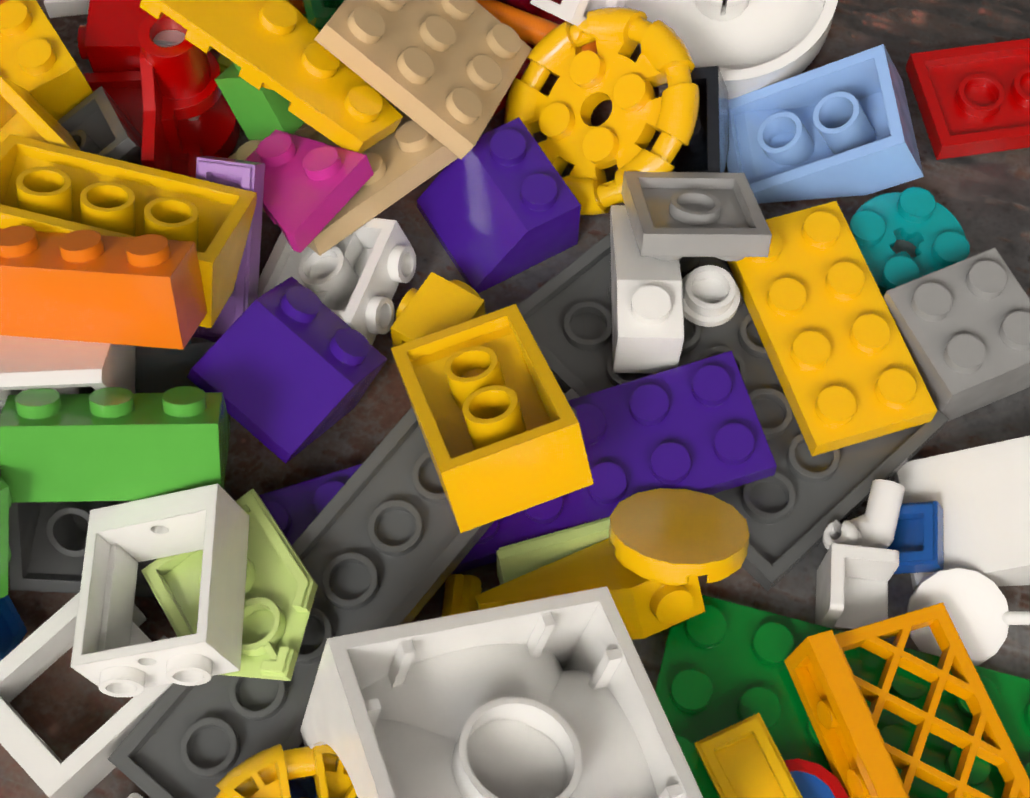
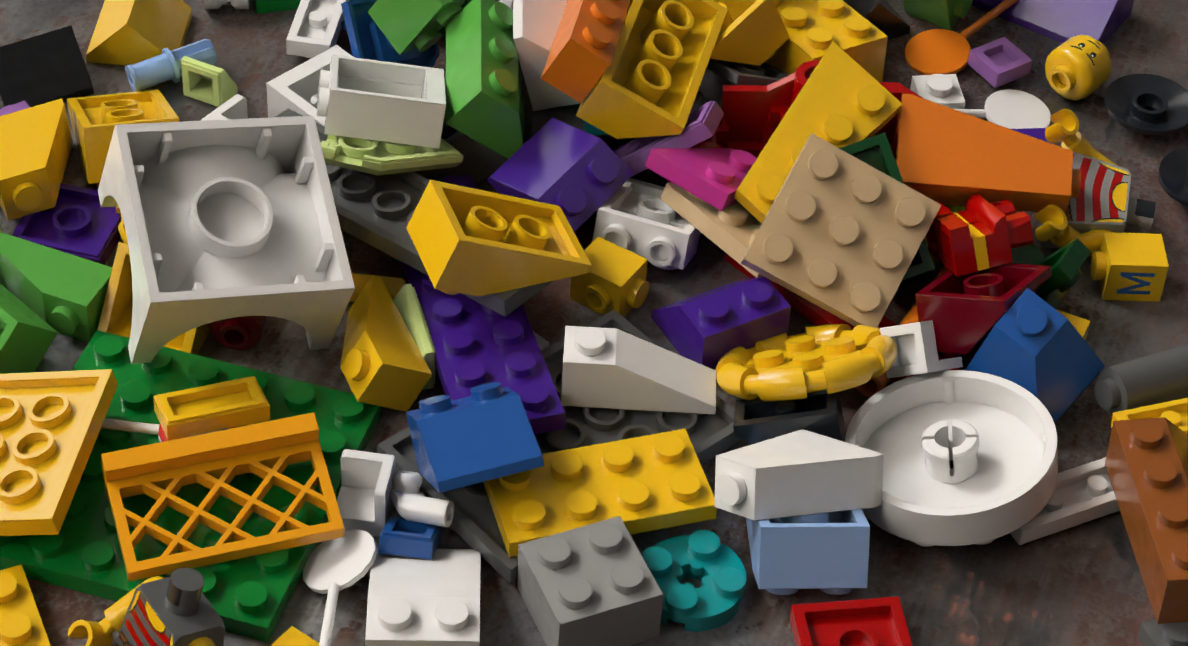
camera: 90 degrees right, 20 degrees down
yellow tile [609,488,750,586] -> none
light grey plate [621,171,772,261] -> none
white plate [682,265,740,327] -> none
none -> blue slope [406,382,544,493]
none -> white slope [714,429,884,520]

